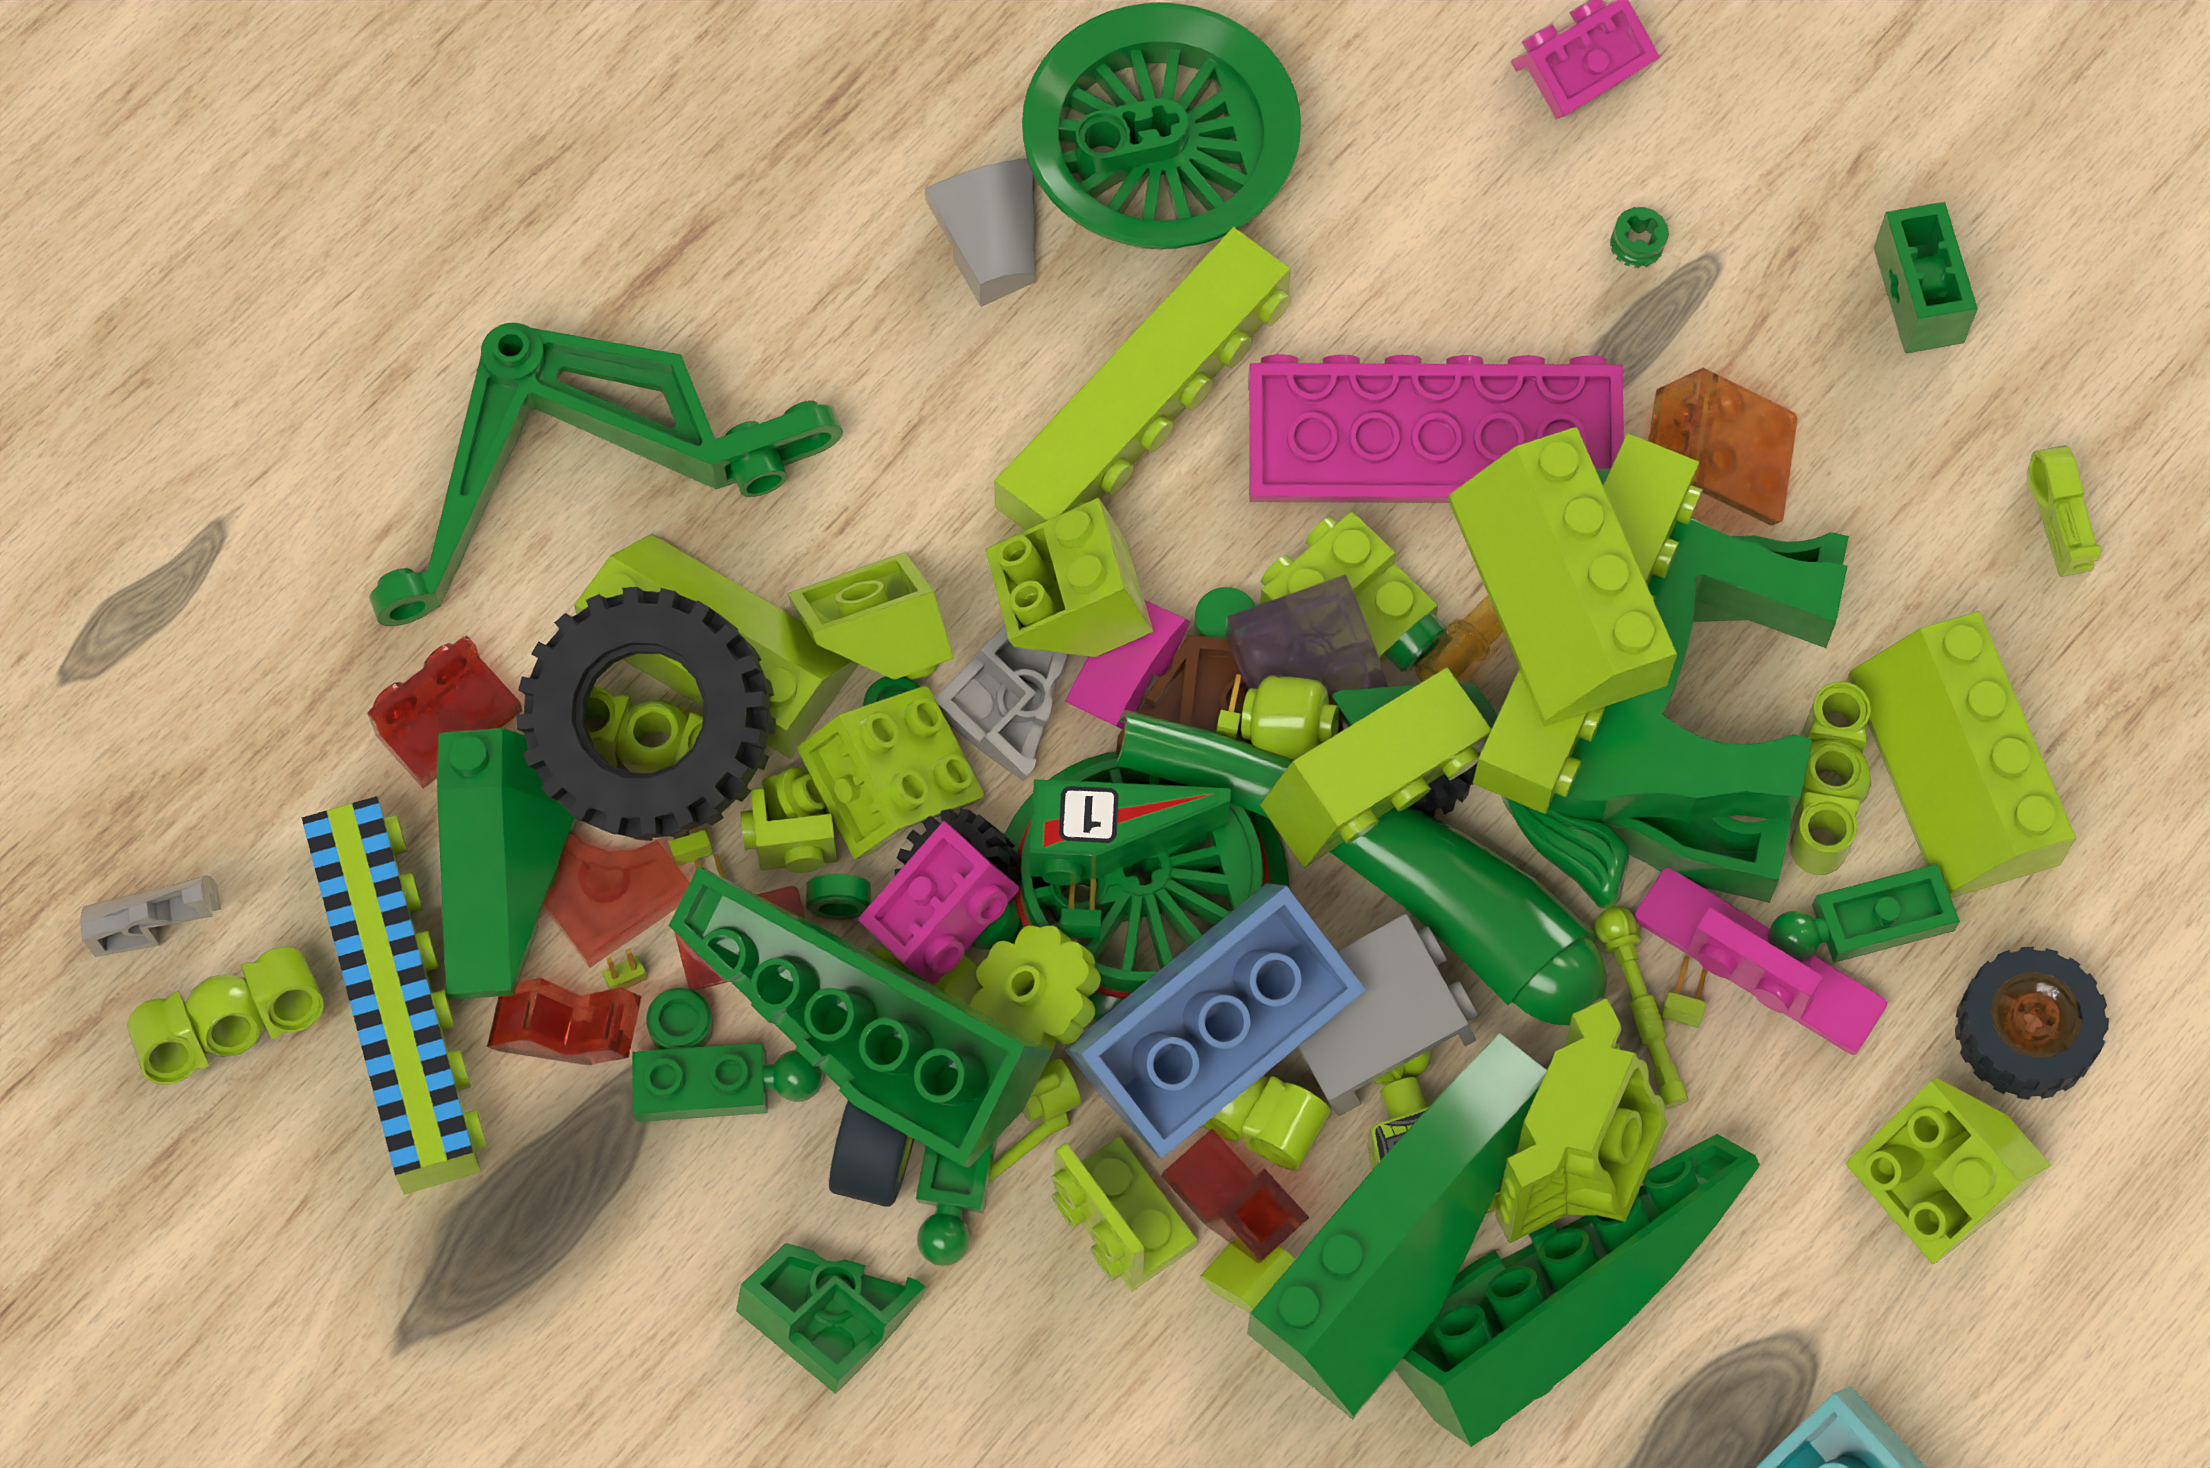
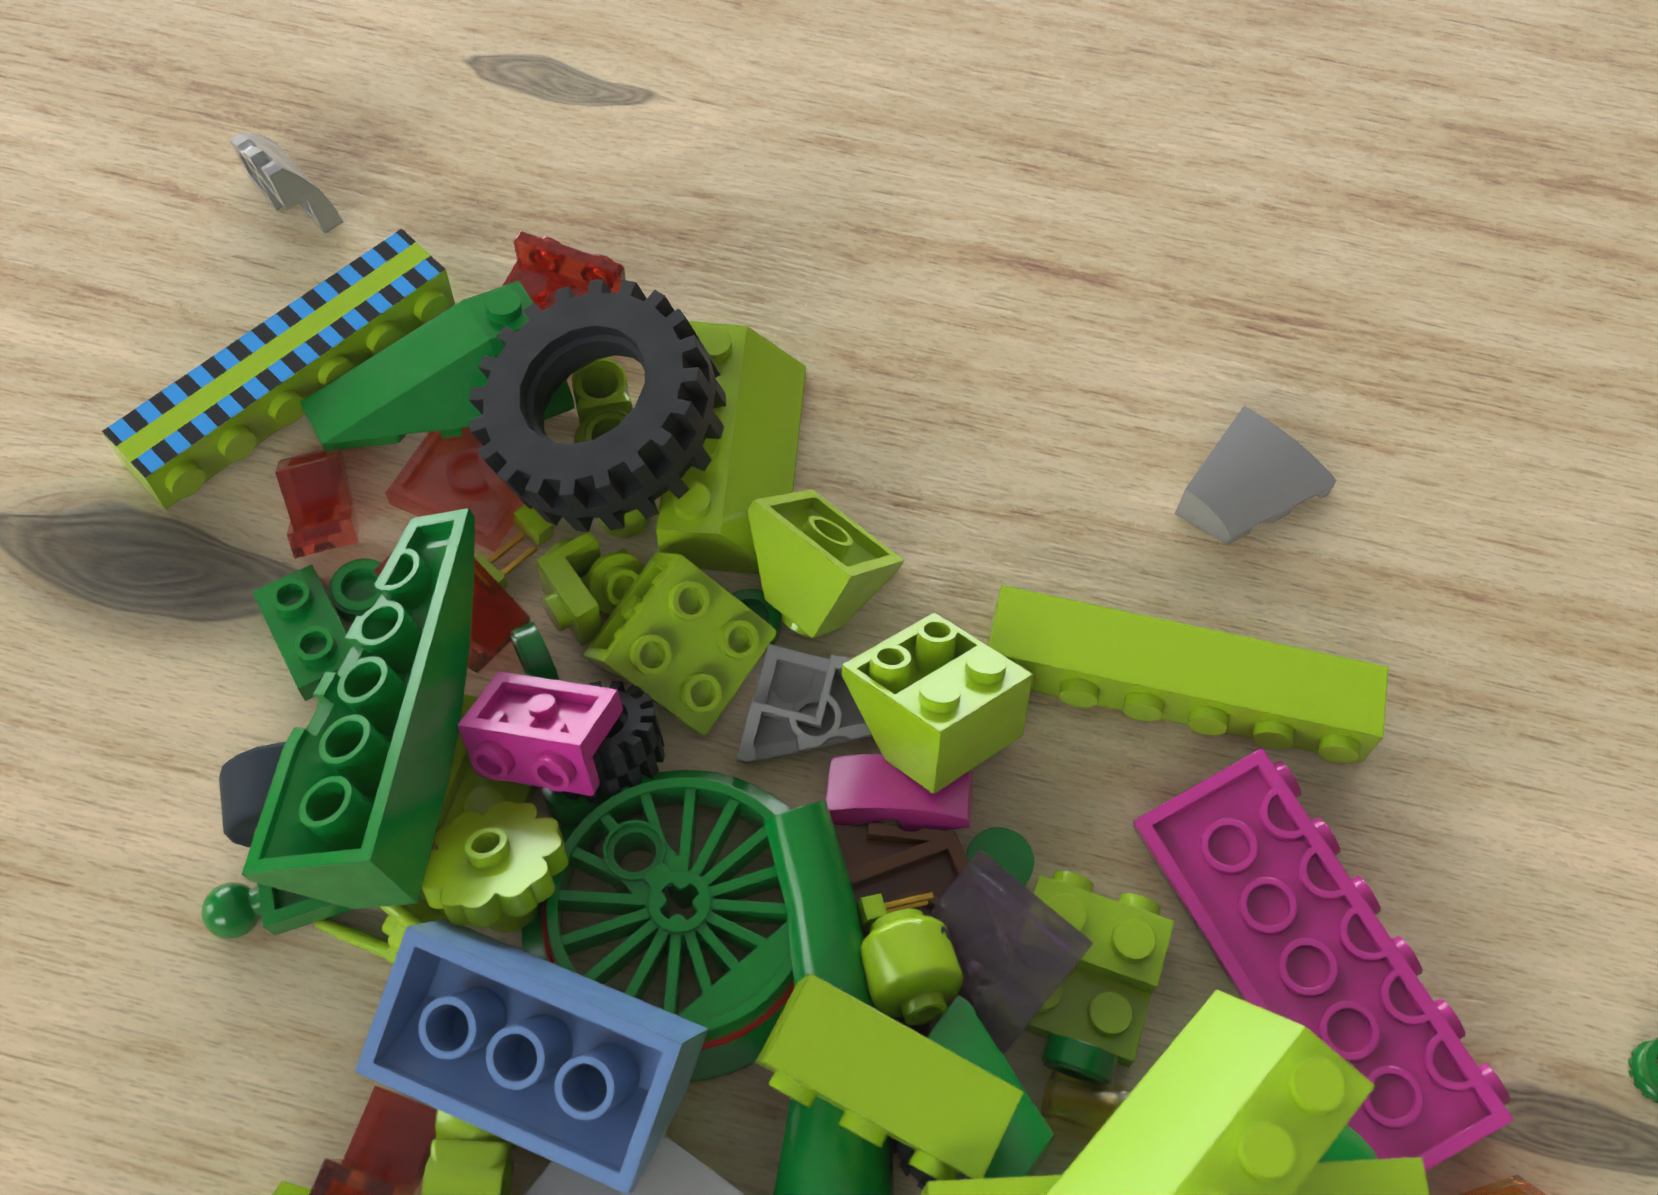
camera: 60 degrees right, 5 degrees down
lime piece [127,947,324,1085] -> none
green piece [369,322,843,626] -> none
lime piece [602,948,647,996] -> none
green slope [736,1243,926,1394] -> none
green piece [1022,2,1301,250] -> none
green slope [1030,779,1231,885] -> none
lime bracket [1051,1136,1197,1292] -> none
green piece [1061,879,1101,938] -> none

